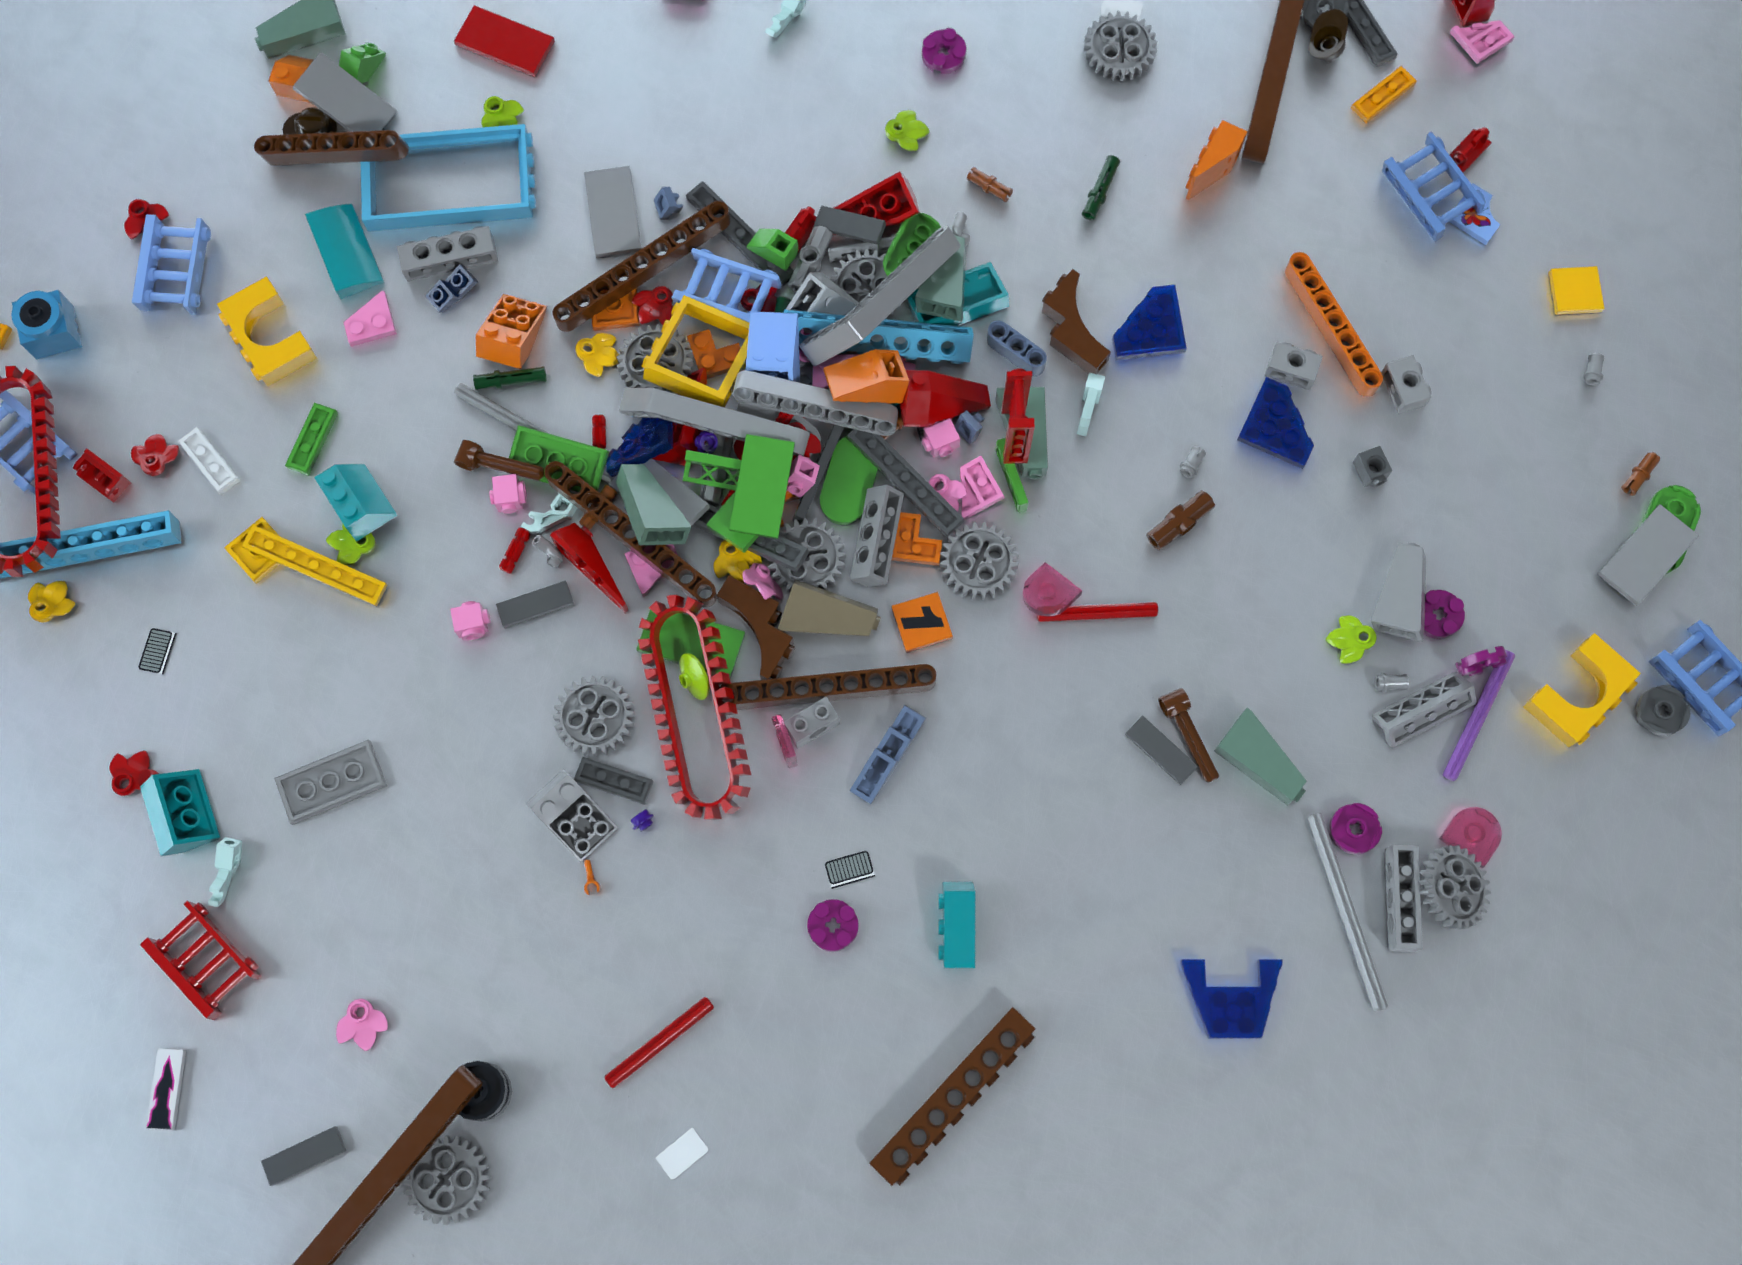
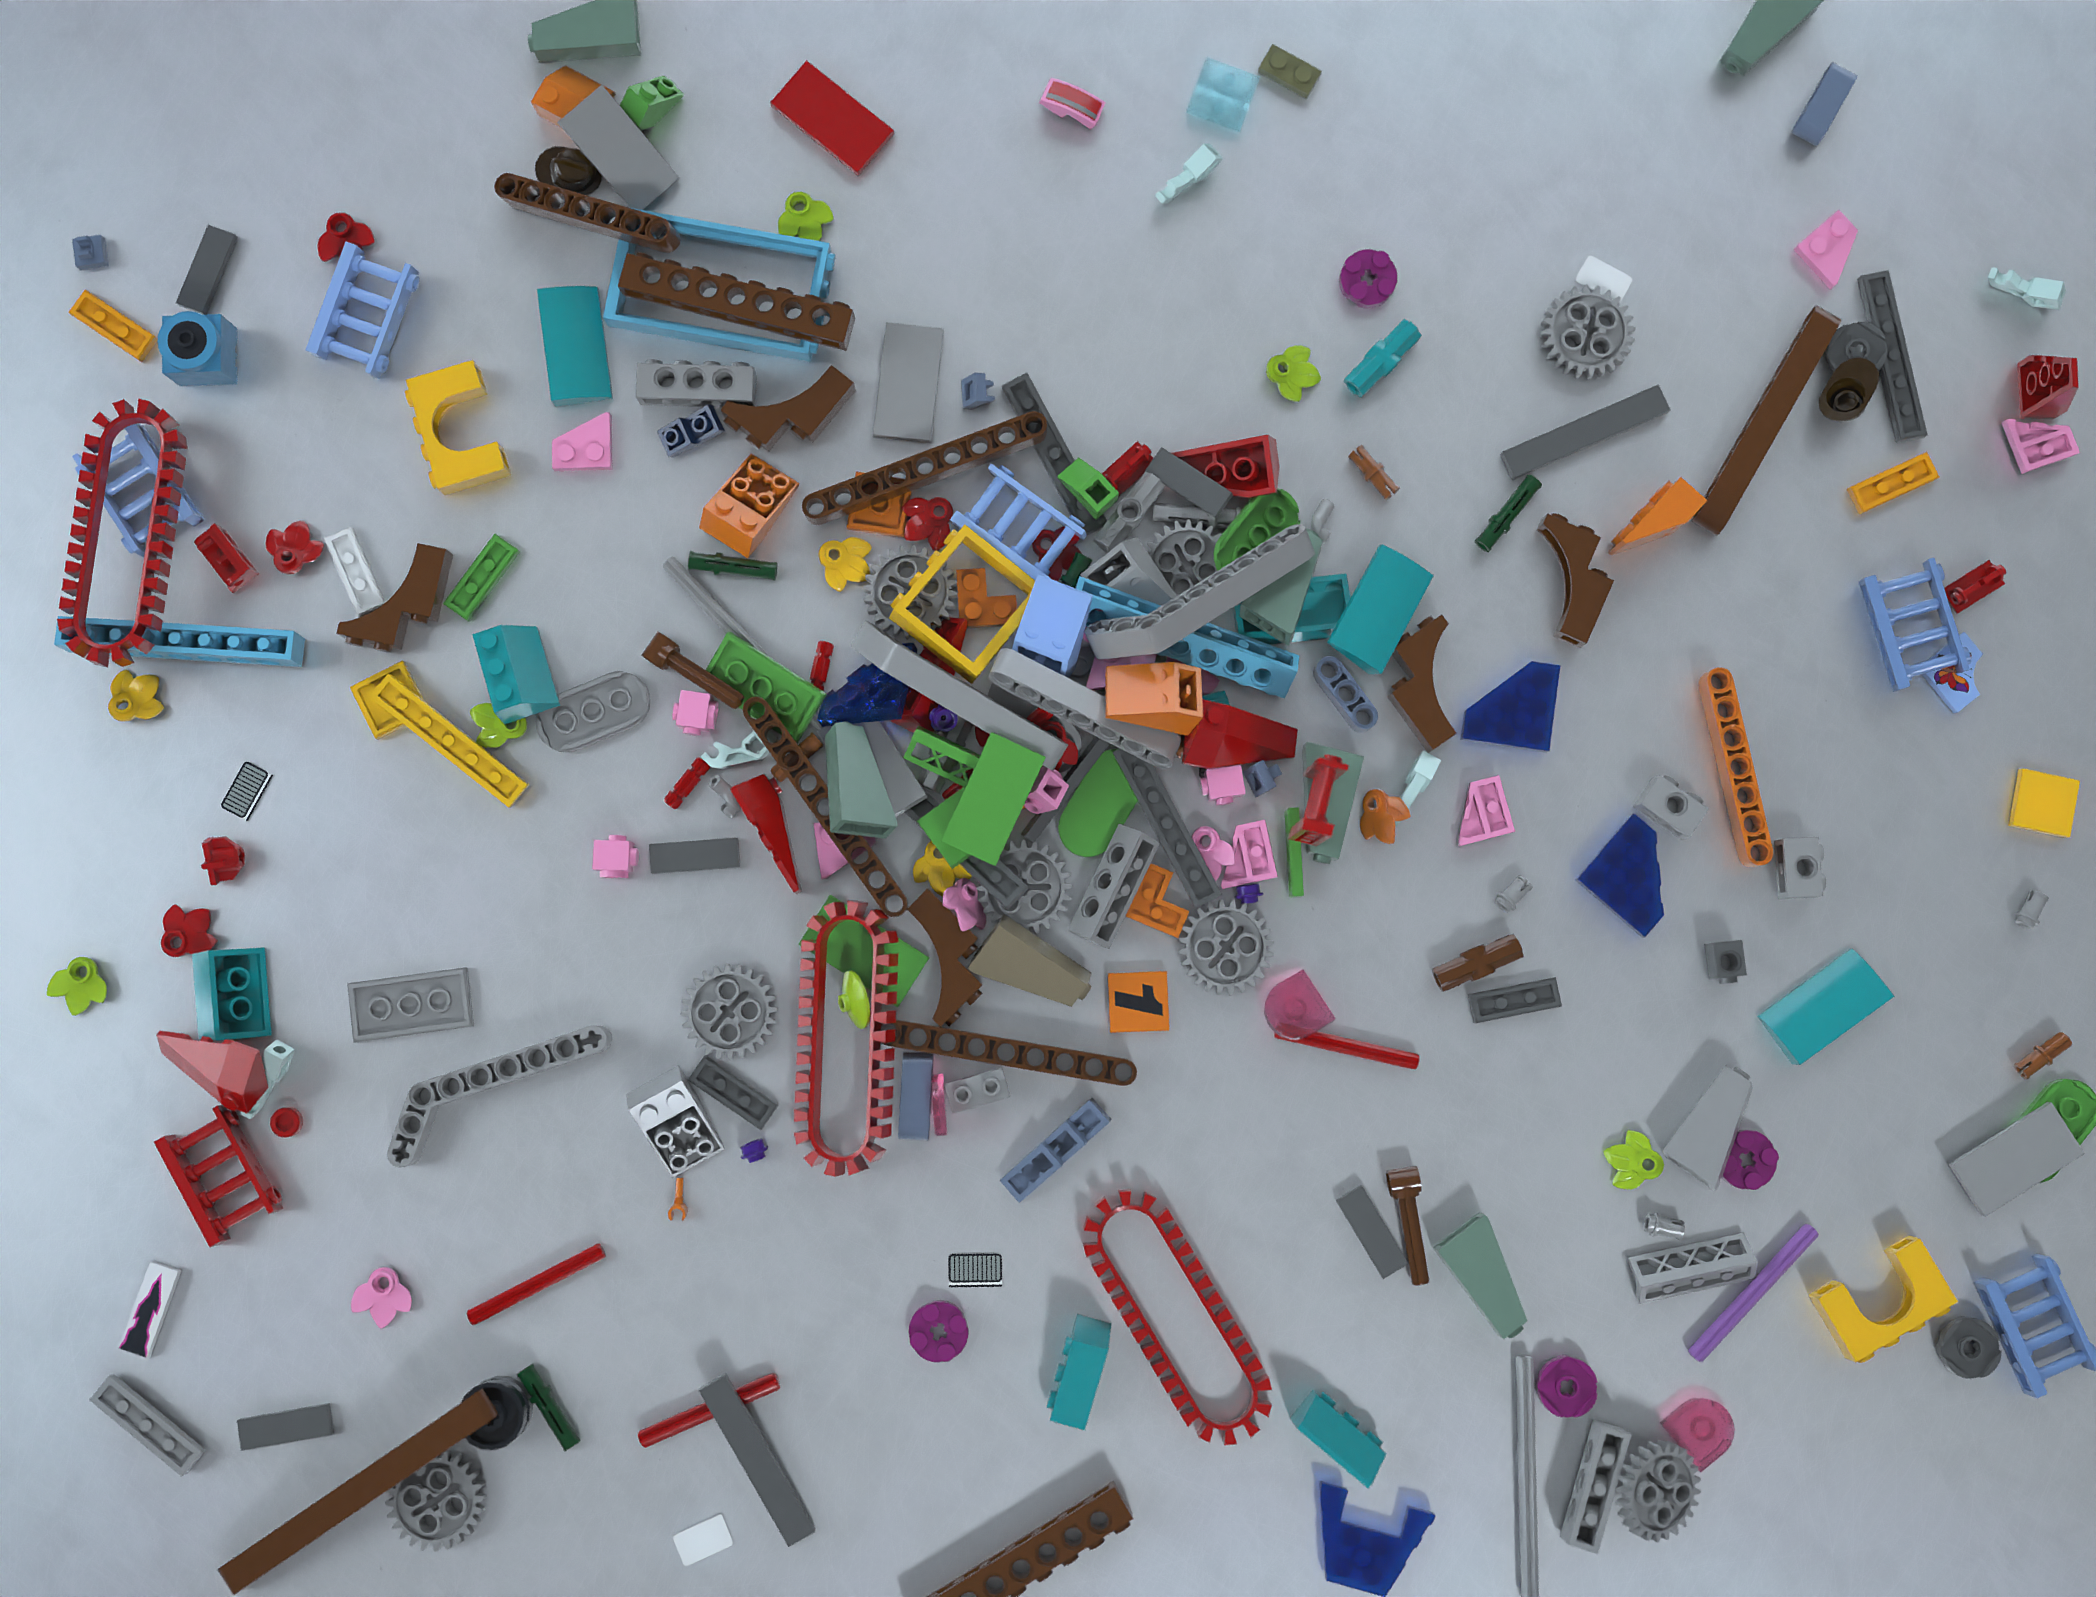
camera: 10 degrees right, 10 degrees up
magenta plate [1455,646,1507,677] -> none
none -> lime plate [47,957,107,1016]
none -> light grey plate [90,1374,205,1476]
none -> wedge [156,1031,269,1114]
none -> dark grey tile [176,225,238,315]
none -> red piece [201,836,245,886]
none -> red tile [270,1107,303,1138]
none -> reddish brown arch [336,543,453,653]
none -> light grey beam [387,1026,612,1167]
none -> red axle [466,1244,606,1325]
none -> dark green pin [516,1364,581,1452]
none -> light grey tile [536,671,650,752]
none -> reddish brown brick [618,252,855,351]
none -> dark grey tile [699,1373,816,1547]
none -> reddish brown arch [720,365,856,452]
none -> sand blue beam [898,1052,934,1140]
none -> red piece [1083,1189,1272,1446]
none -> dark purple plate [1234,884,1263,904]
none -> teal slope [1290,1390,1386,1489]
none -> teal slope [1327,544,1434,674]
none -> teal piece [1344,319,1422,398]
none -> orange plate [1360,789,1411,844]
none -> bright pink wing [1458,775,1515,847]
none -> dark grey tile [1468,977,1562,1023]
none -> dark grey tile [1500,384,1671,480]
none -> reddish brown arch [1537,513,1614,648]
none -> teal slope [1757,948,1895,1065]

